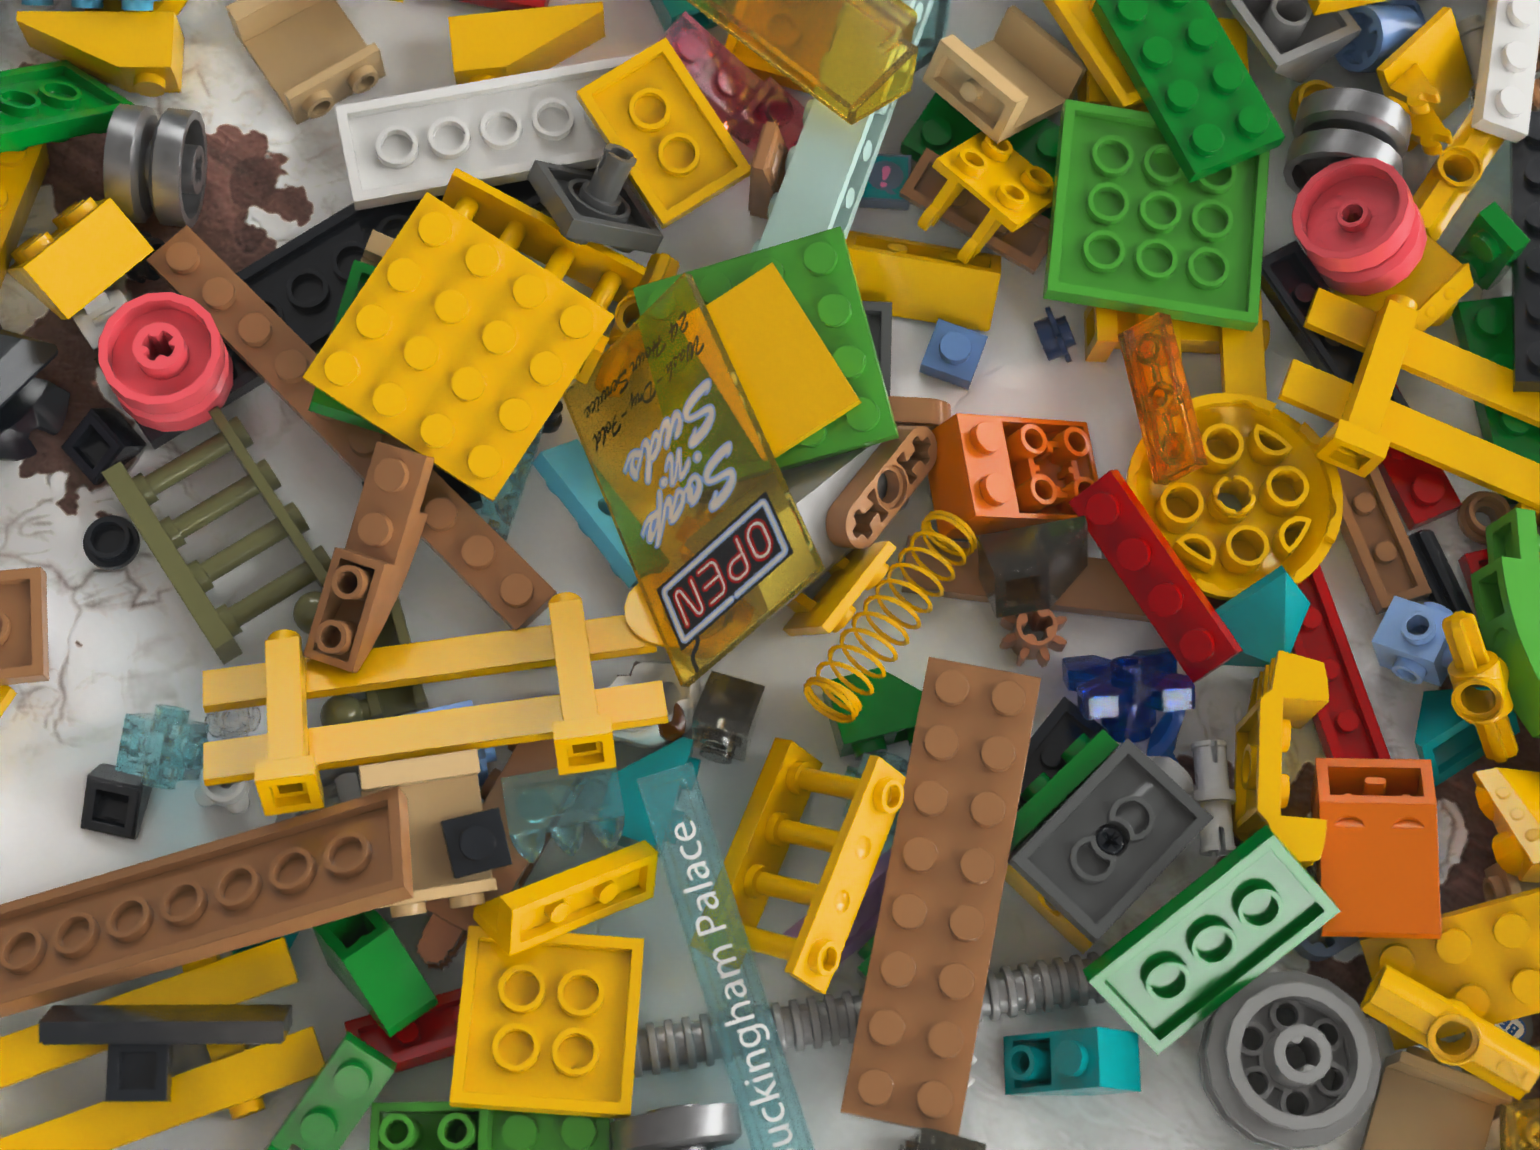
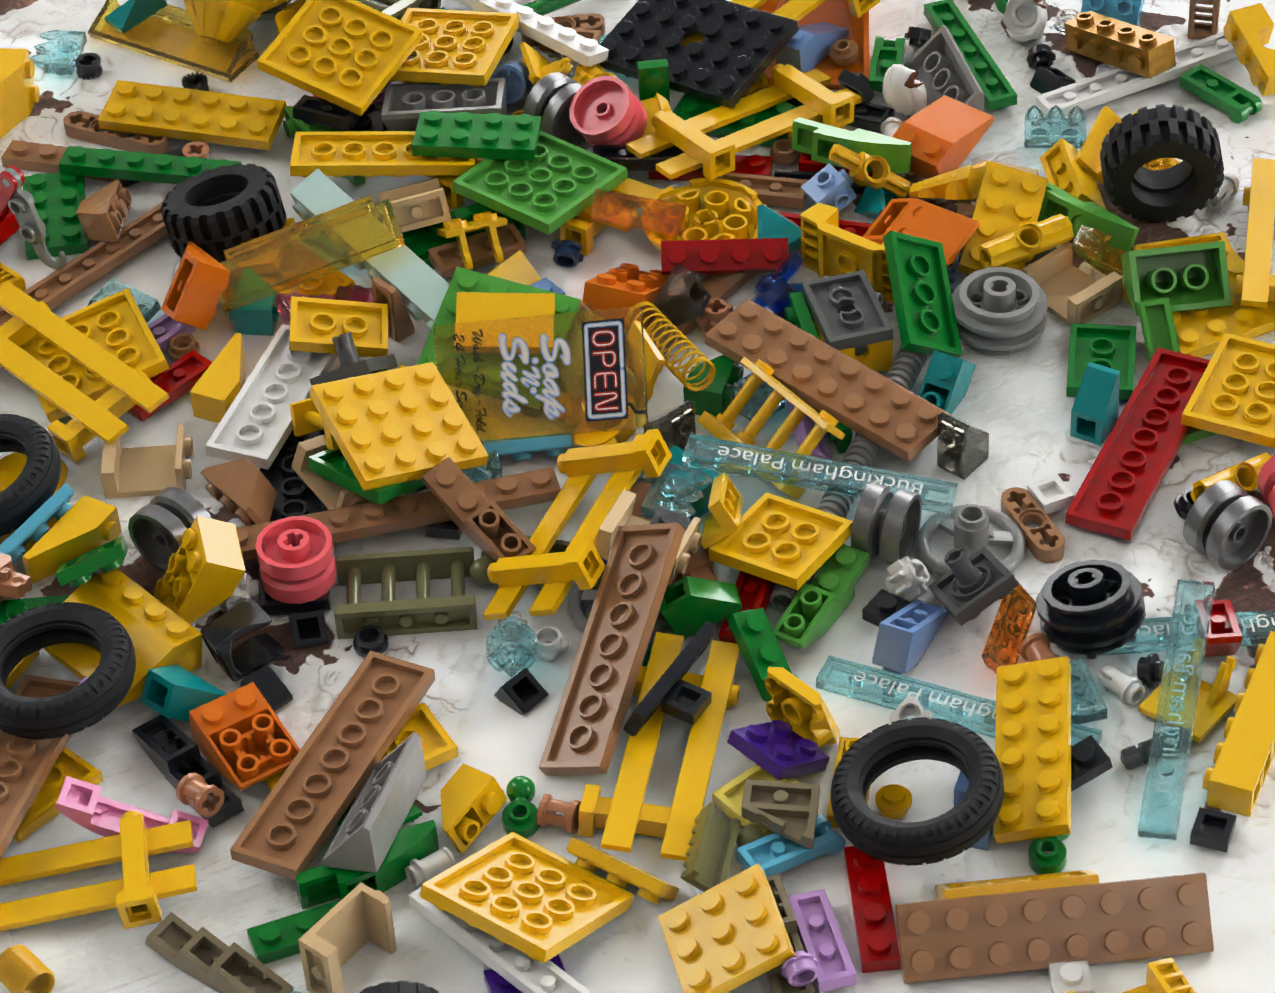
camera: 50 degrees left, 30 degrees down
none -> medium nougat slope [200,458,277,526]

